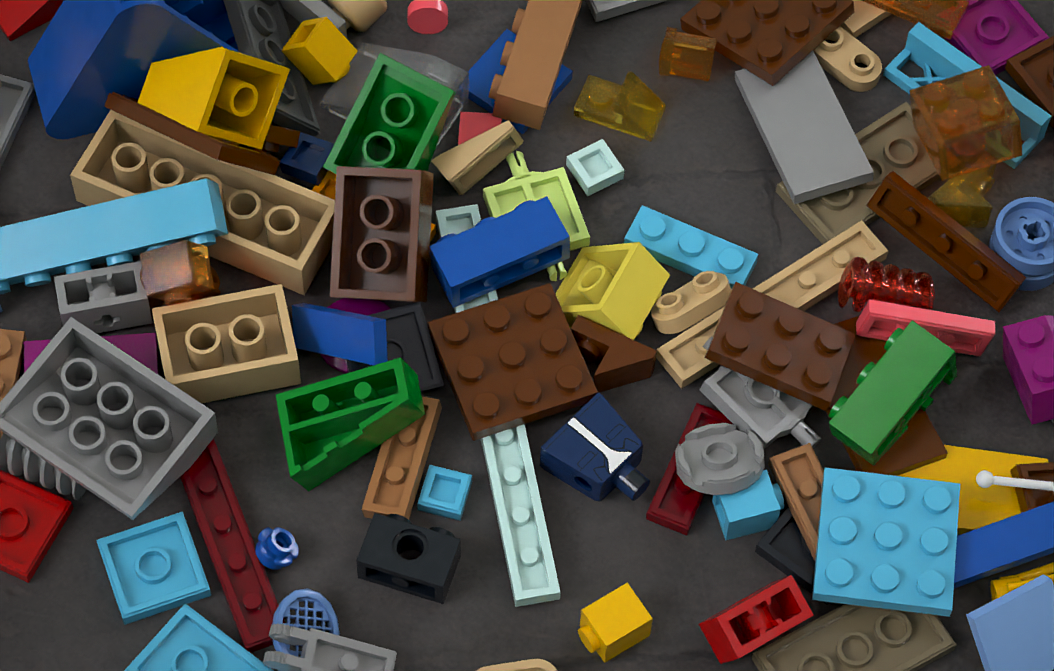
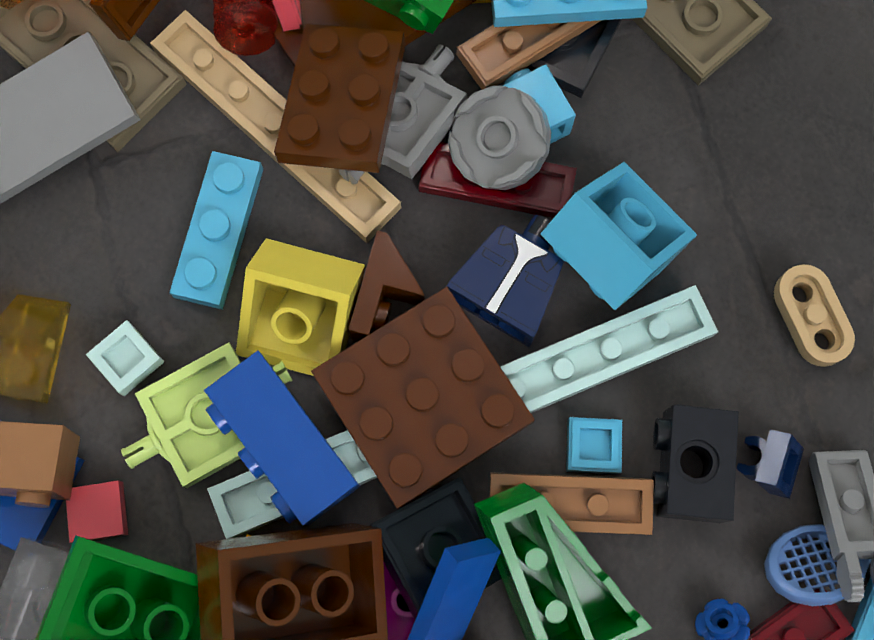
camera: 100 degrees left, 15 degrees up
tan slope [431,120,524,195] -> none
yellow brick [578,583,653,663] -> none
tan plate [651,271,731,334] -> none
red brick [699,575,814,664] -> none
none -> medium azure brick [541,162,697,310]
none -> dark blue tile [736,429,804,499]

